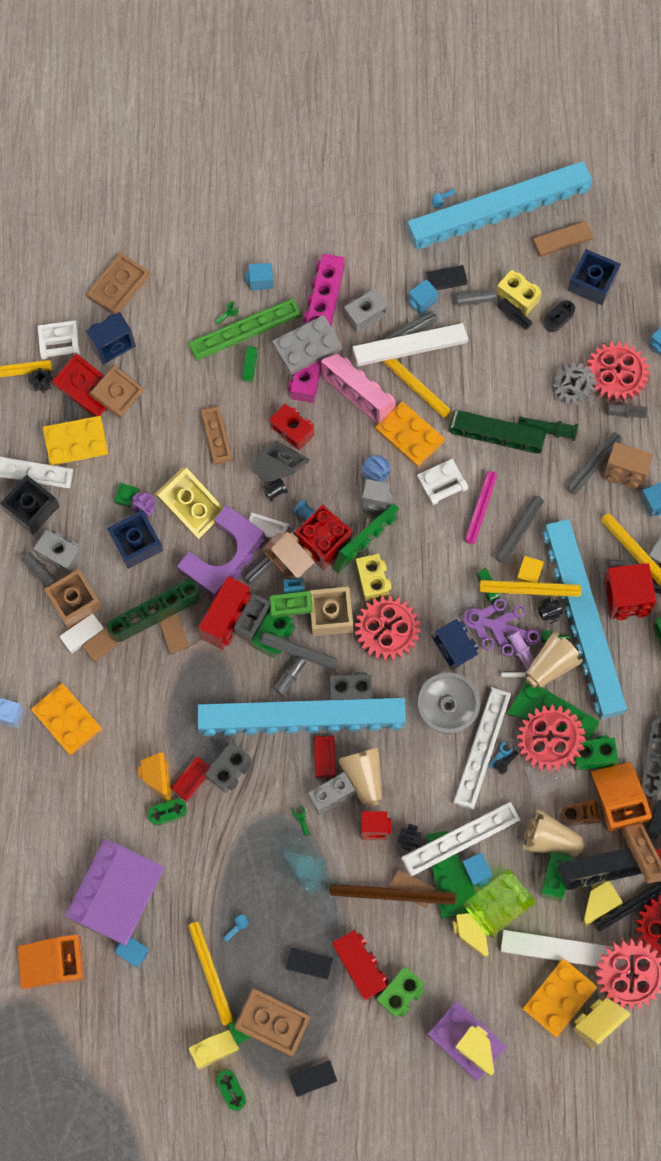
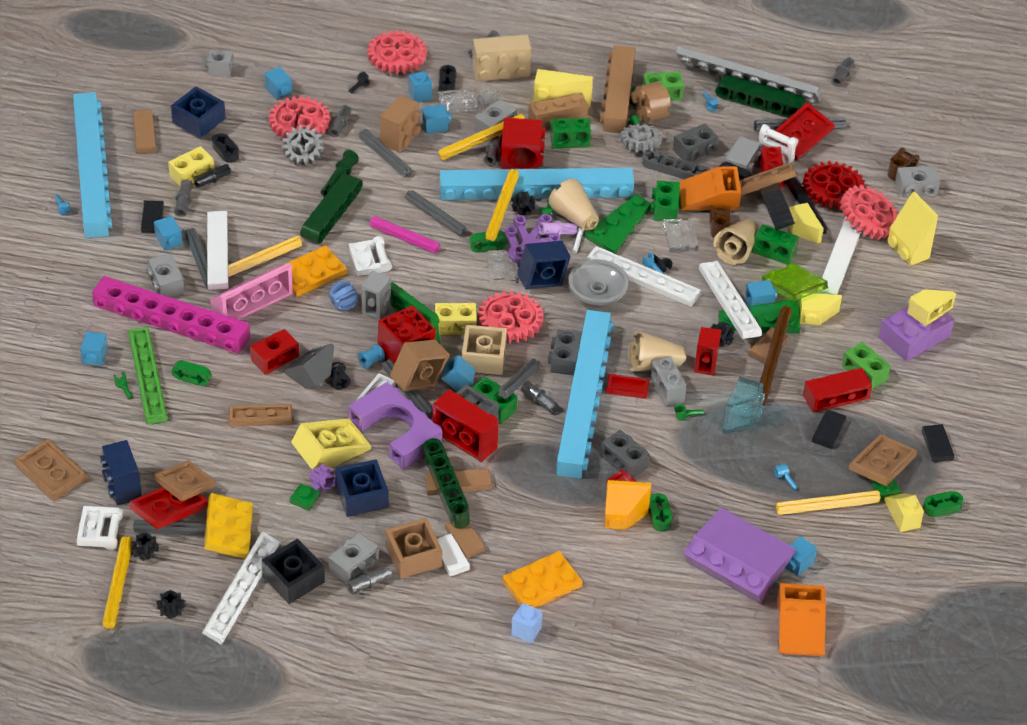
camera: 85 degrees left, 25 degrees down
bright green plate [270,591,313,618] -> none
light grey plate [272,315,342,375] -> none
yellow brick [516,556,544,583] -> none
coral gear [517,705,586,773] -> none
light orange plate [522,958,597,1038] -> none

